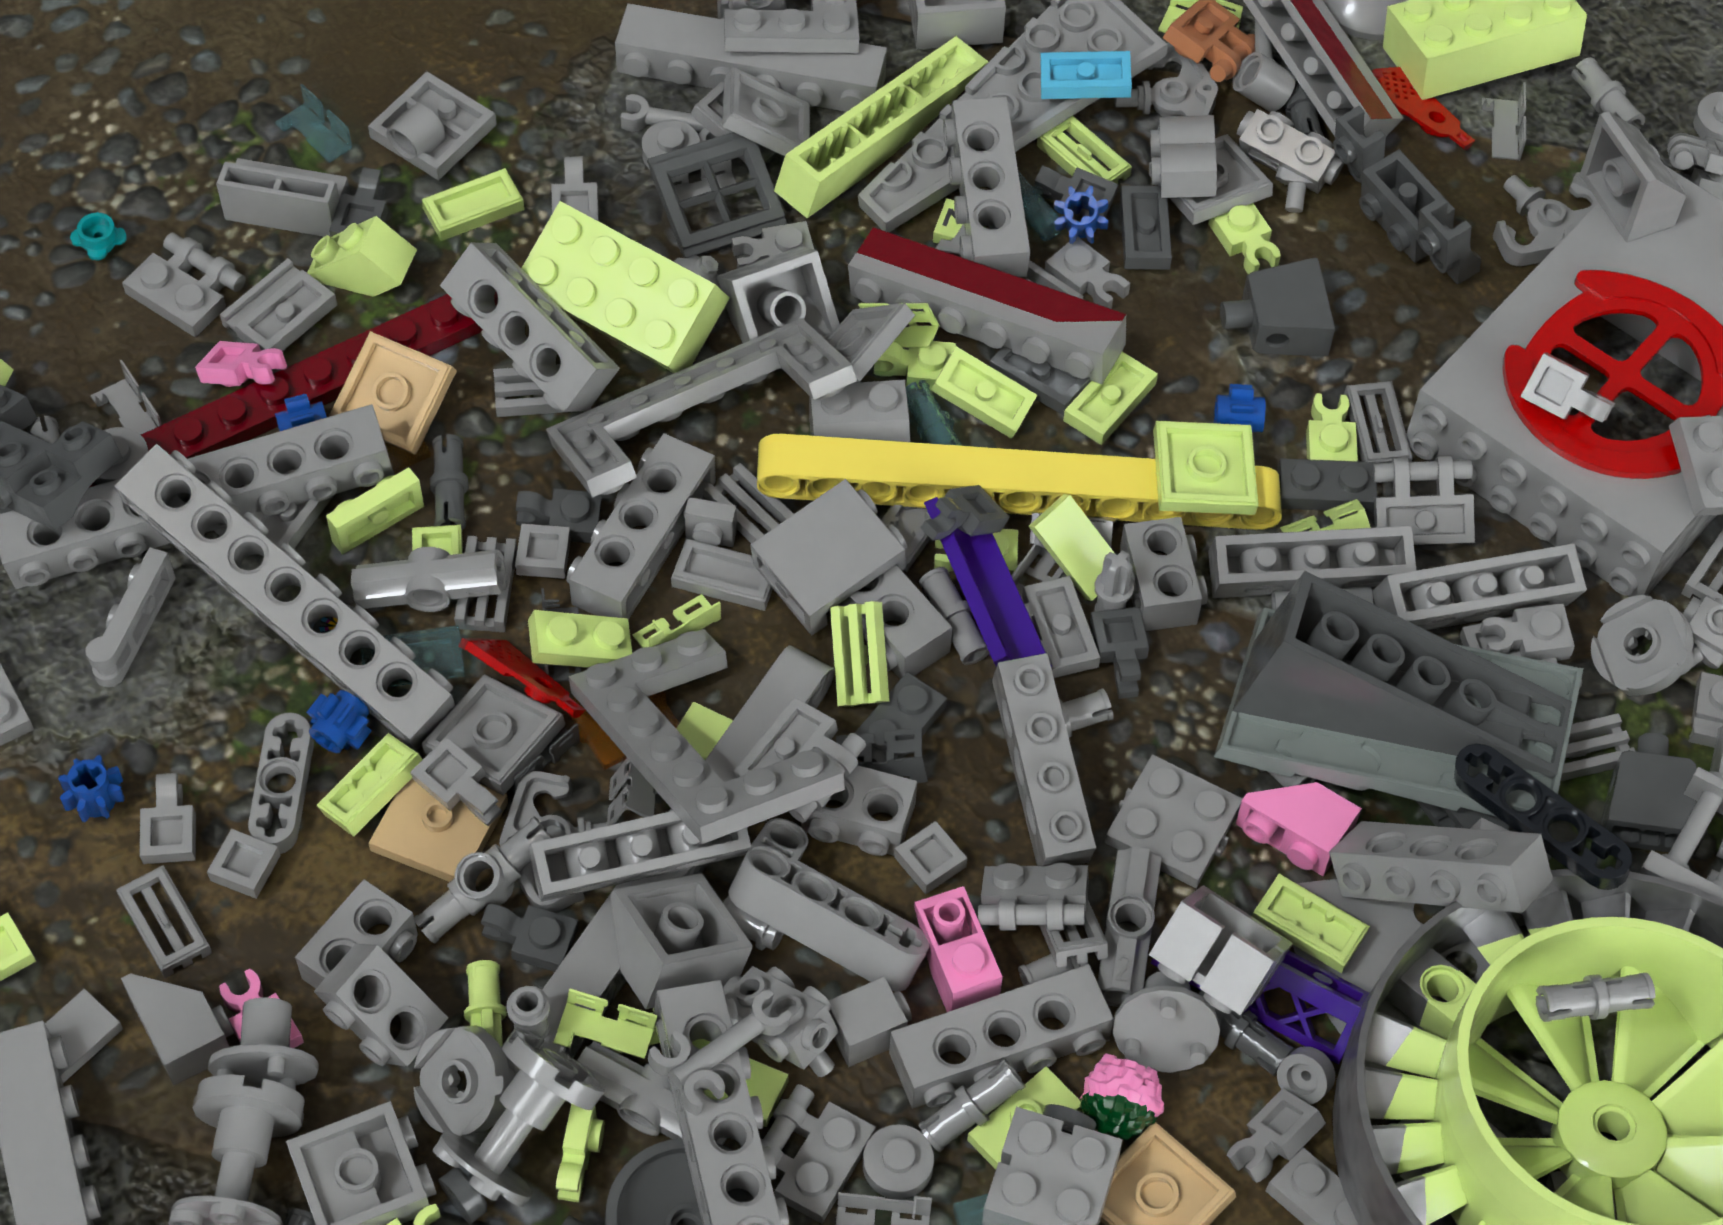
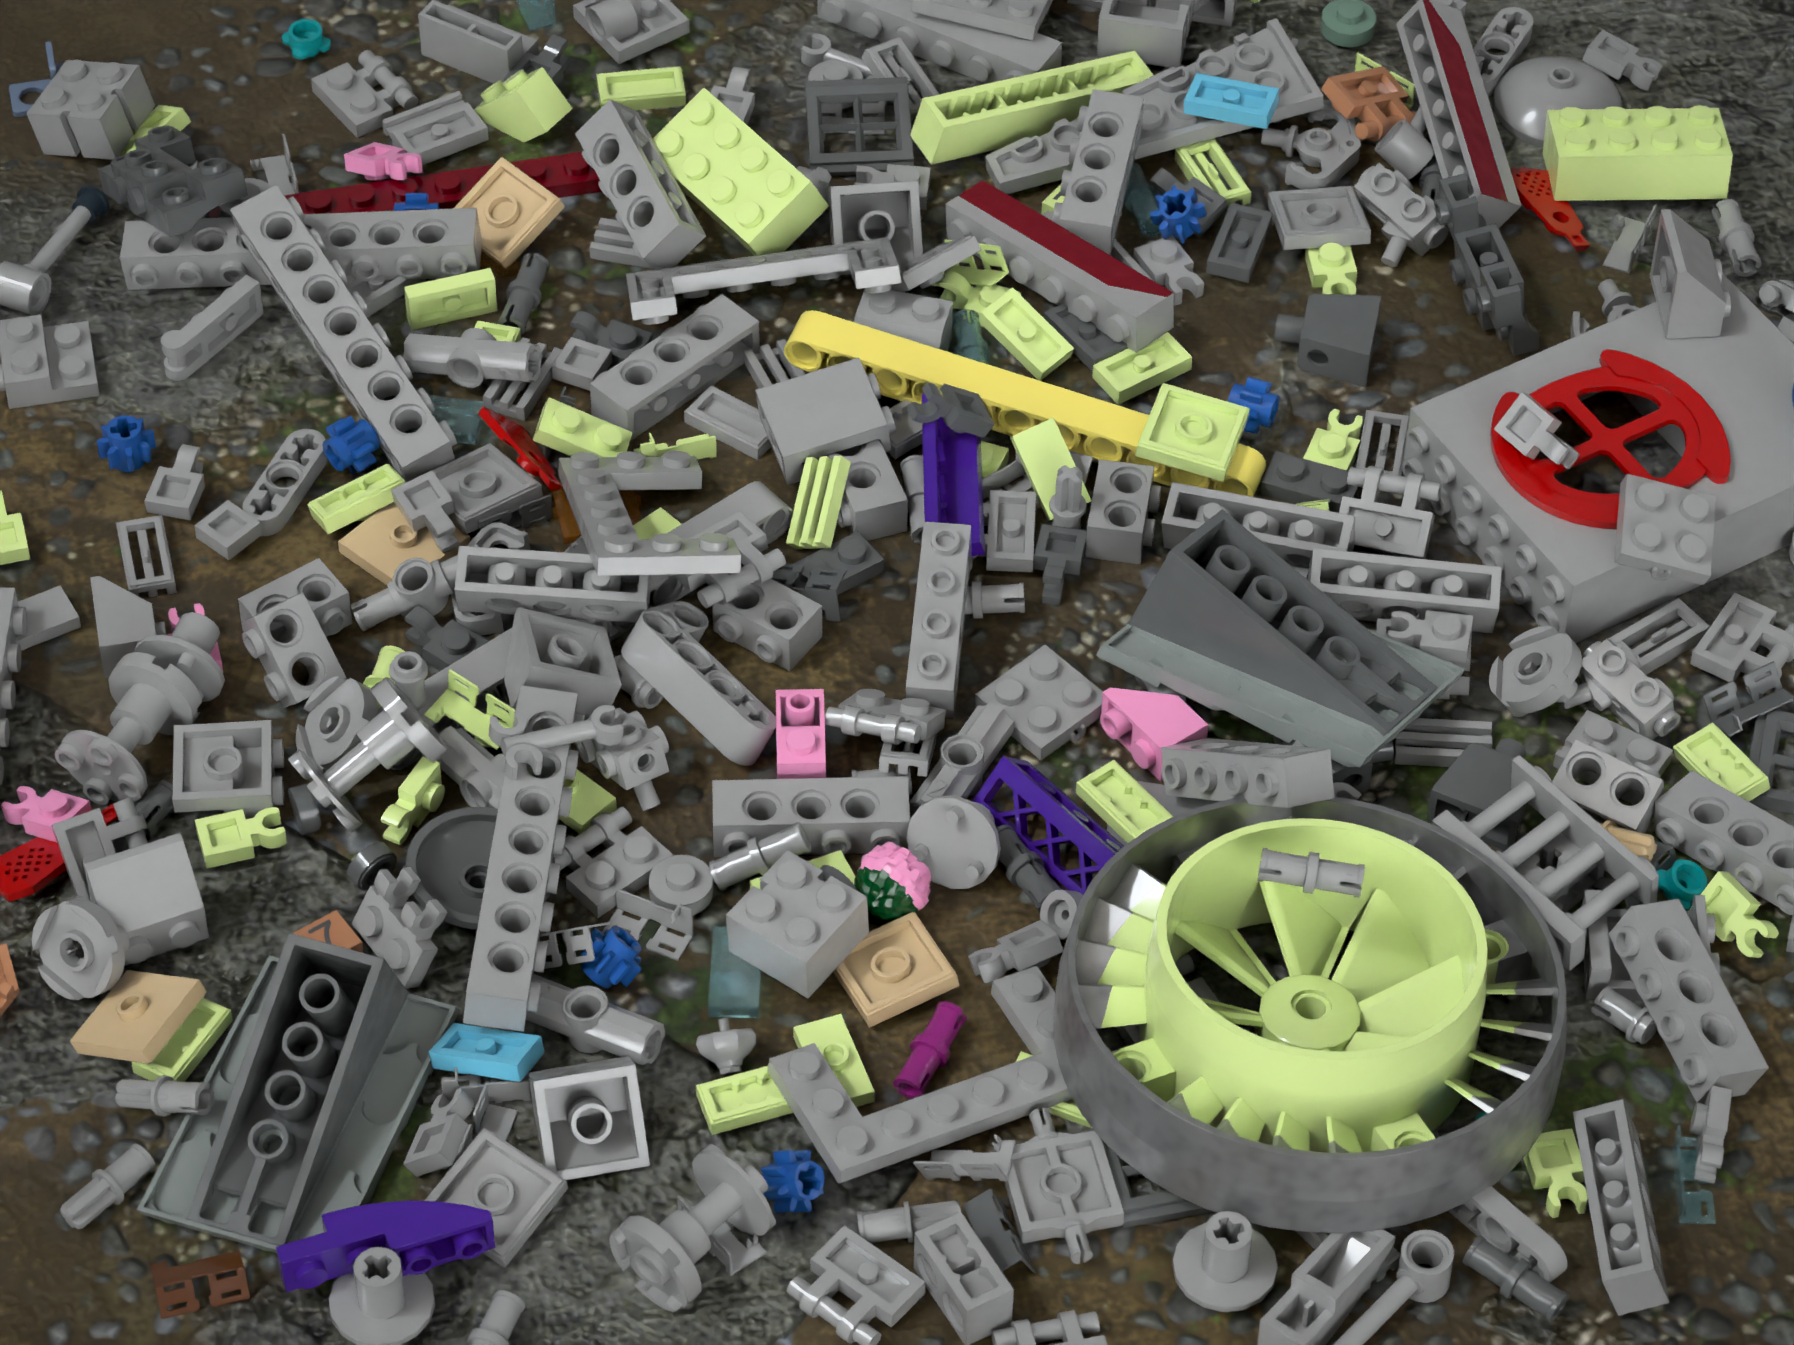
camera: 20 degrees right, 10 degrees down
light grey plate [684,497,737,547] -> none
light grey tile [722,67,810,156] -> none
light grey brick [828,976,912,1067] -> none
light grey plate [894,821,967,894] -> none
piece [1149,885,1293,1015] -> none
light grey brick [1150,115,1217,198] -> none
black beam [1454,743,1632,890] -> none

